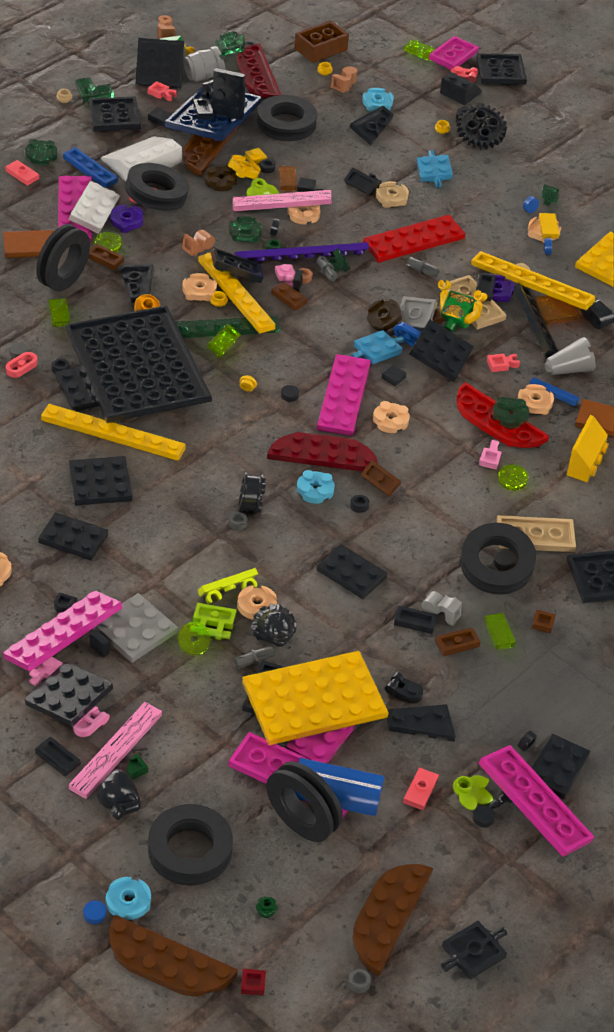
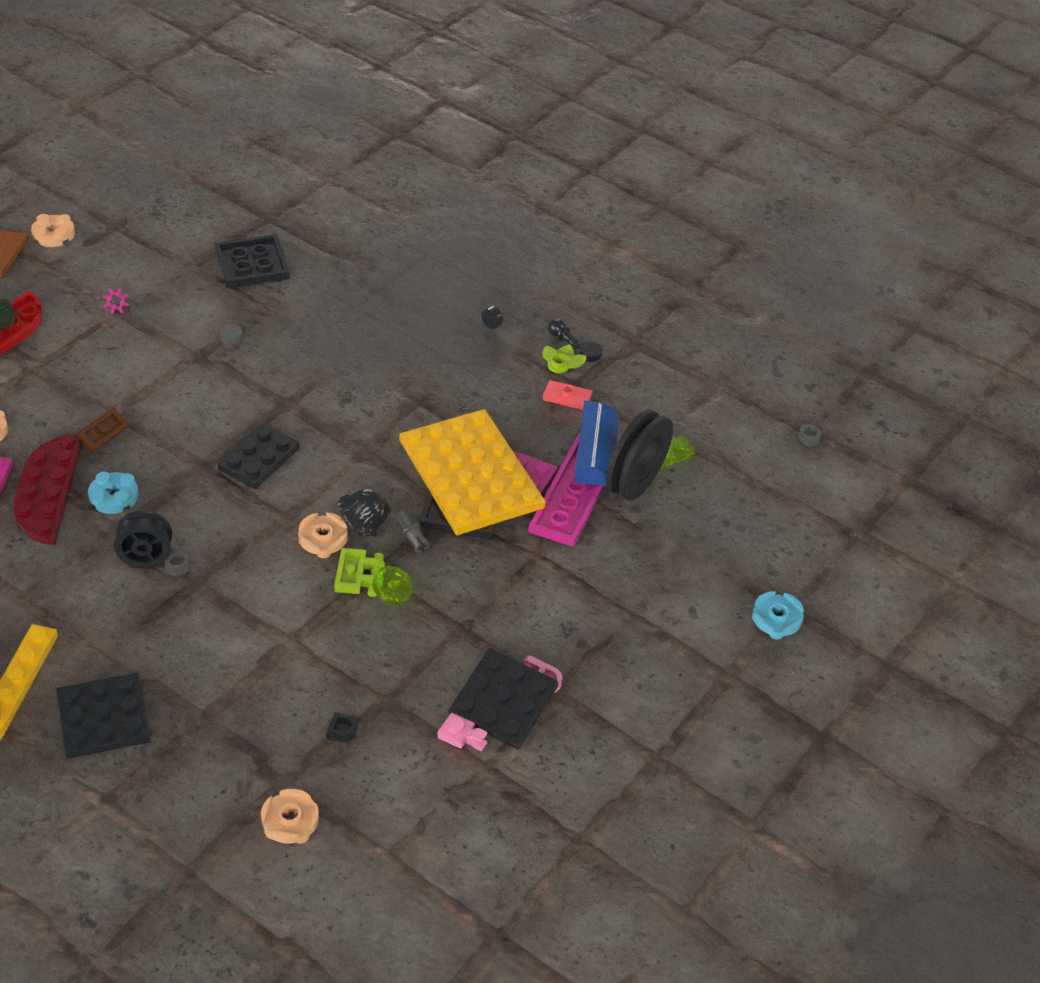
camera: 95 degrees left, 0 degrees up
dark pink plate [3,591,122,672] -> none
black tile [35,736,81,777] -> none
black plate [38,512,108,561] -> none
bright pink tile [69,702,162,799] -> none
blue tile [83,901,106,924] -> none
black tile [90,630,109,658] -> none
light grey plate [93,593,178,663] -> none
black piece [97,770,141,820] -> none
reddish brown plate [109,915,238,996] -> none
dark green tile [127,753,149,780] -> none
black tyre [148,804,233,885] -> none
neon yellow plate [197,568,258,604] -> none
dark red plate [241,969,266,996] -> none
dark green plate [255,896,278,918] -> none
black tile [350,495,369,513] -> none
reddish brown plate [352,864,433,976] -> none
black plate [385,672,423,704] -> none
black wing [386,704,456,742] -> none
black tile [394,606,437,634] -> none
light grey leg [421,591,462,627] -> none
reddish brown plate [435,627,481,657] -> none
black plate [441,920,508,980] -> none
black tyre [460,523,536,595] -> none
dark pink plate [478,745,595,857] -> none
bright pink plate [479,440,502,470] -> none
clear neon green tile [484,613,516,650] -> none
tan plate [497,515,576,552] -> none
clear neon green piece [498,464,528,491] -> none
reddish brown plate [532,609,556,634] -> none
black plate [532,733,590,799] -> none
yellow slope [567,415,609,482] -> none
none -> dark pink gear [103,288,129,314]
none -> clear neon green plate [661,435,696,468]

